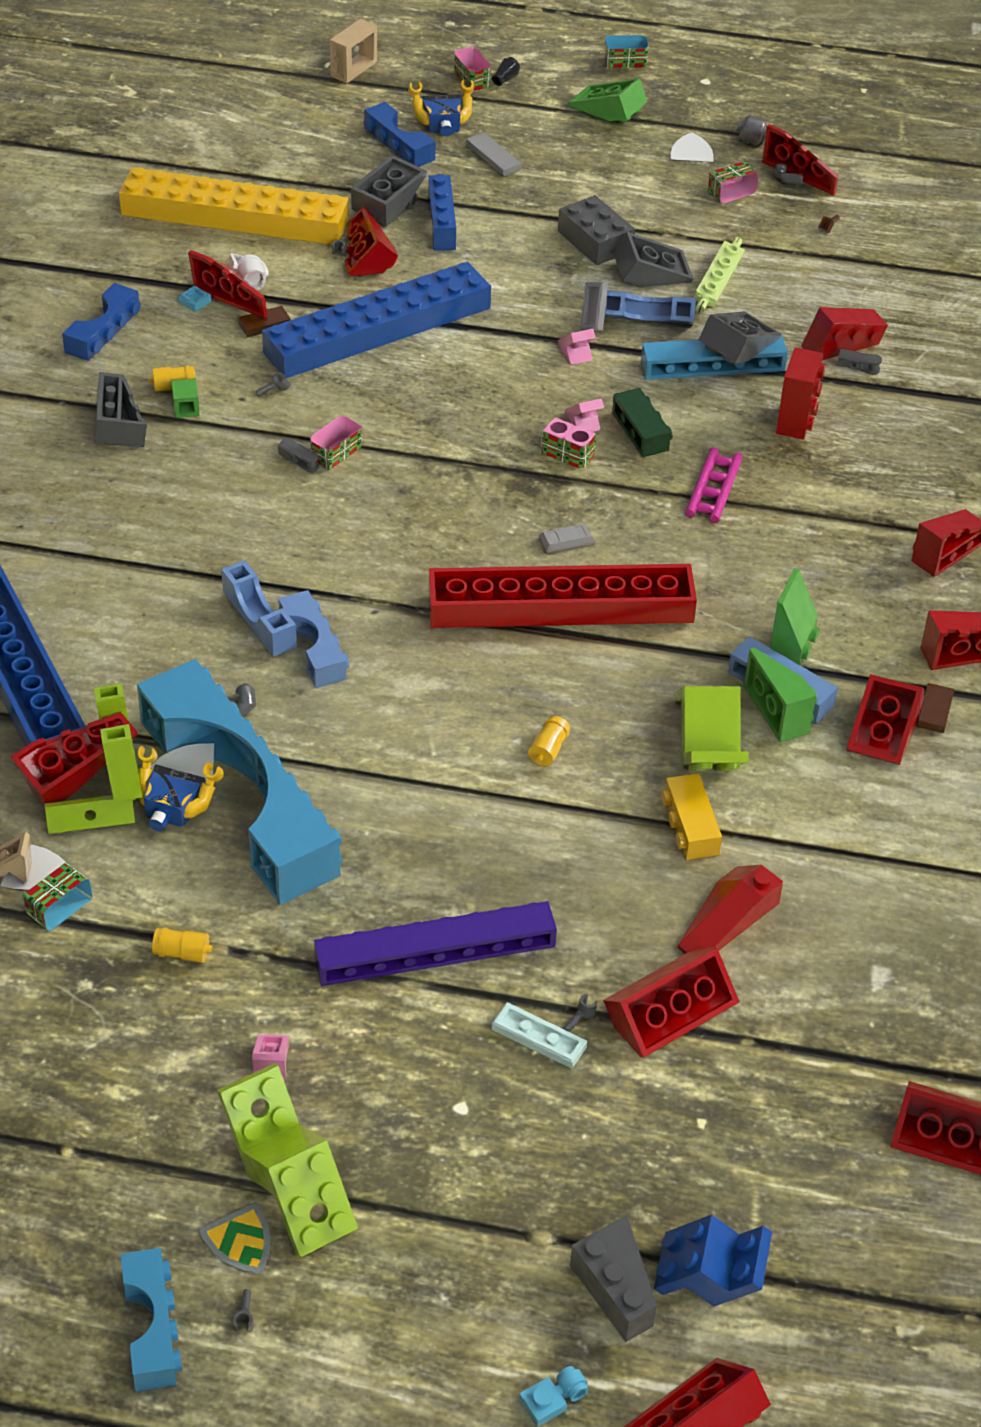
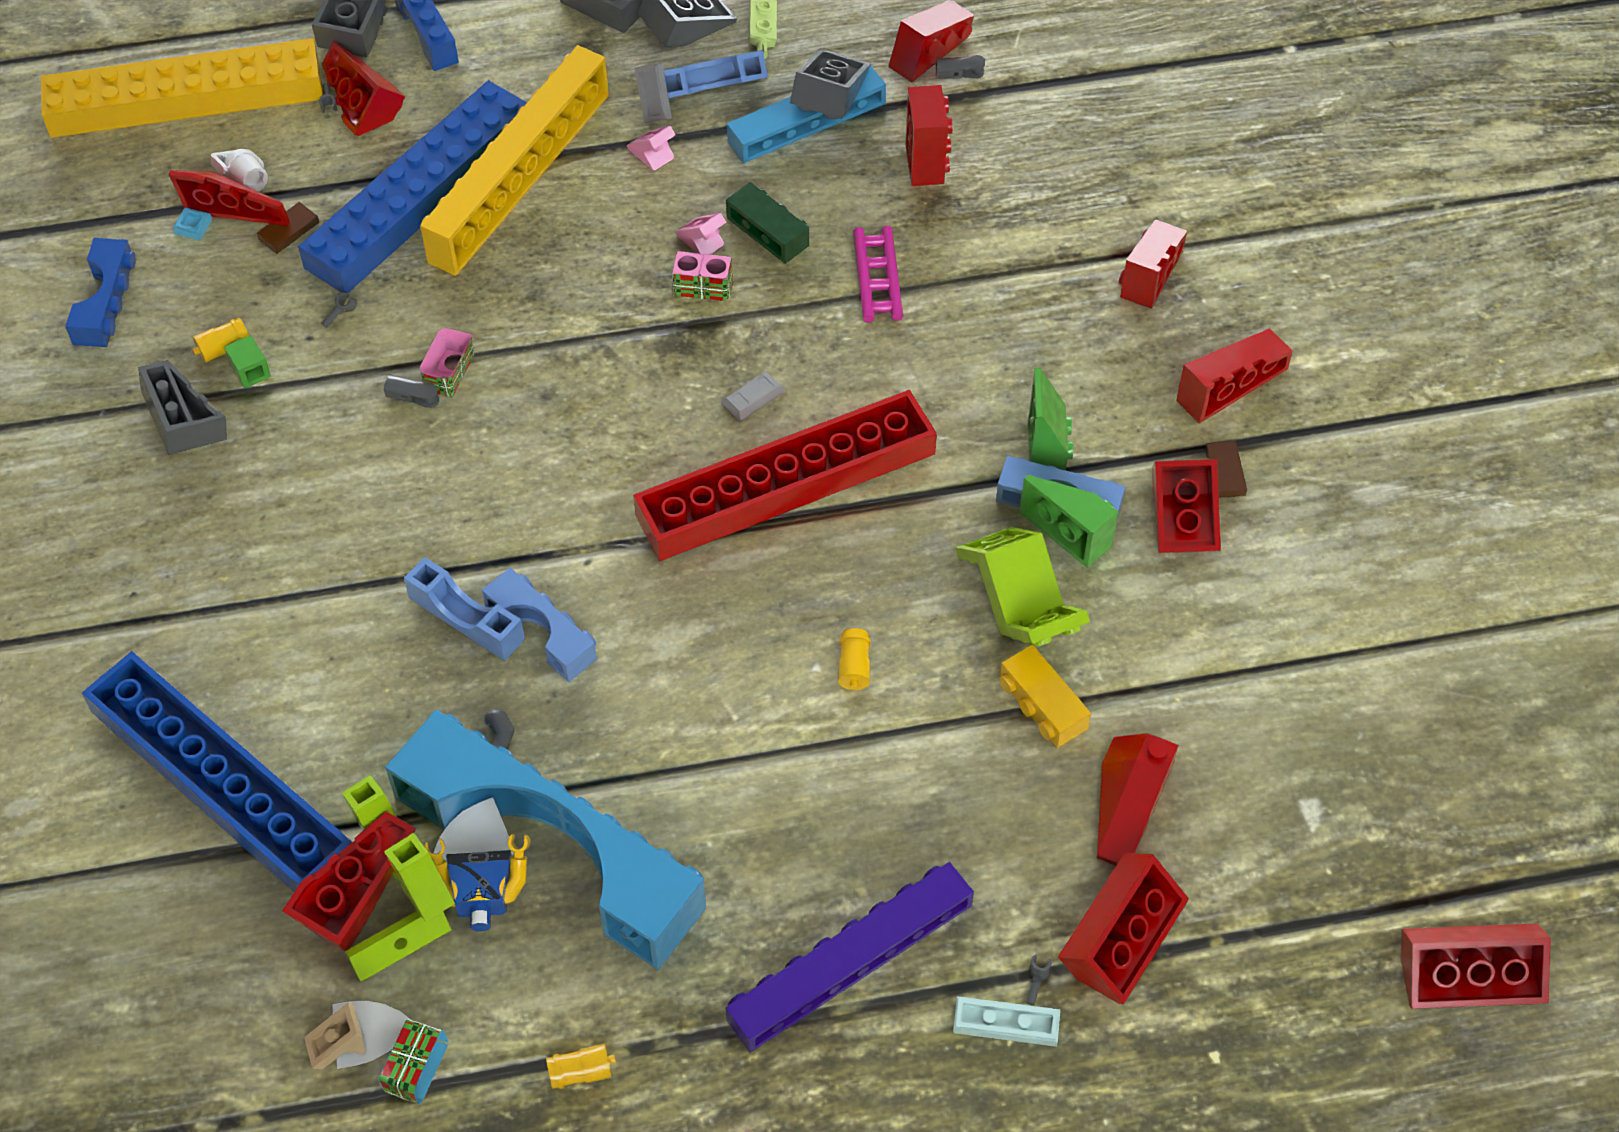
camera: 20 degrees left, 10 degrees up
none -> yellow brick [420,45,609,276]

